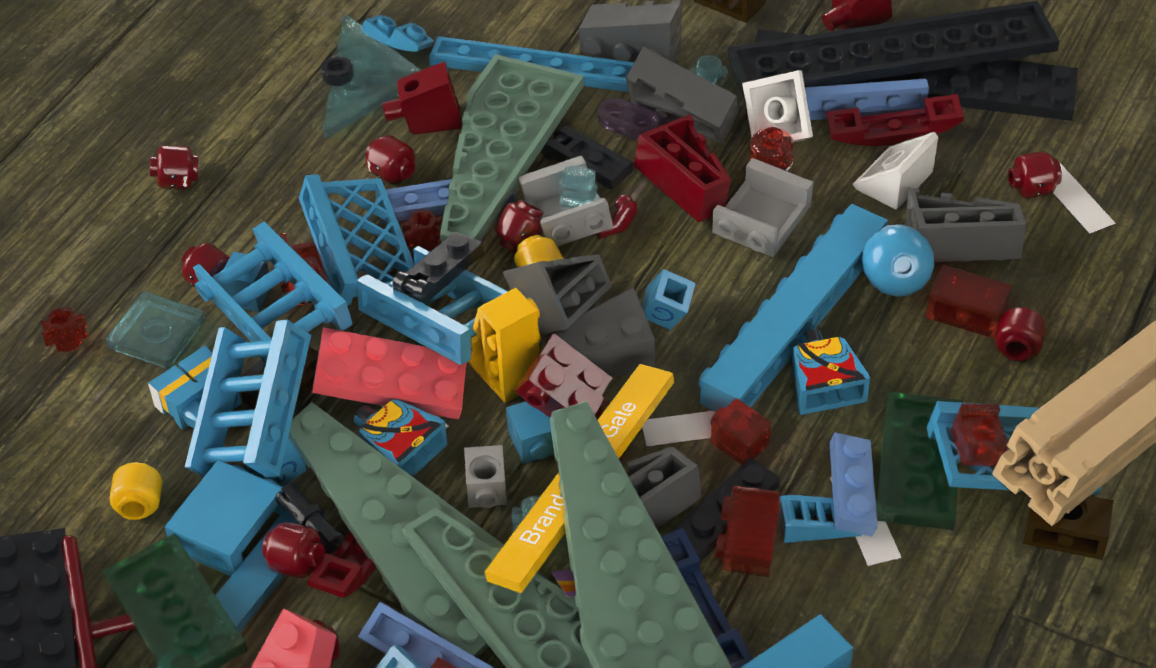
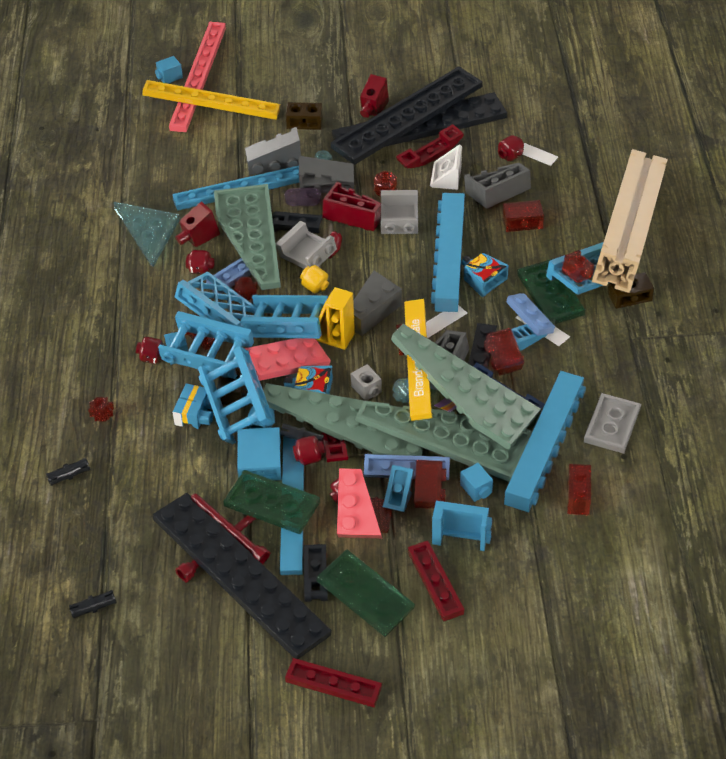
camera: 30 degrees left, 0 degrees up
clear light blue tile [105,291,206,369] -> none
yellow head [109,462,163,520] -> none
dark red head [149,145,198,189] -> none
black tile [321,56,354,86] -> none
dark azure slope [360,15,434,52] -> none
black plate [393,232,484,303] -> none
dark red head [494,199,544,253] -> none
dark grey wedge [503,254,612,335] -> none
dark azure brick [506,401,554,464] -> none
plate [515,333,612,418] -> none
clear light blue piece [558,166,598,209] -> none
dark azure brick [641,269,696,330] -> none
clear red brick [710,398,772,465] -> none
white slope [742,70,813,149] -> none
medium blue plate [805,79,929,120] -> none
dark azure cylinder [861,224,935,297] -> none
dark red head [995,307,1046,361] -> none

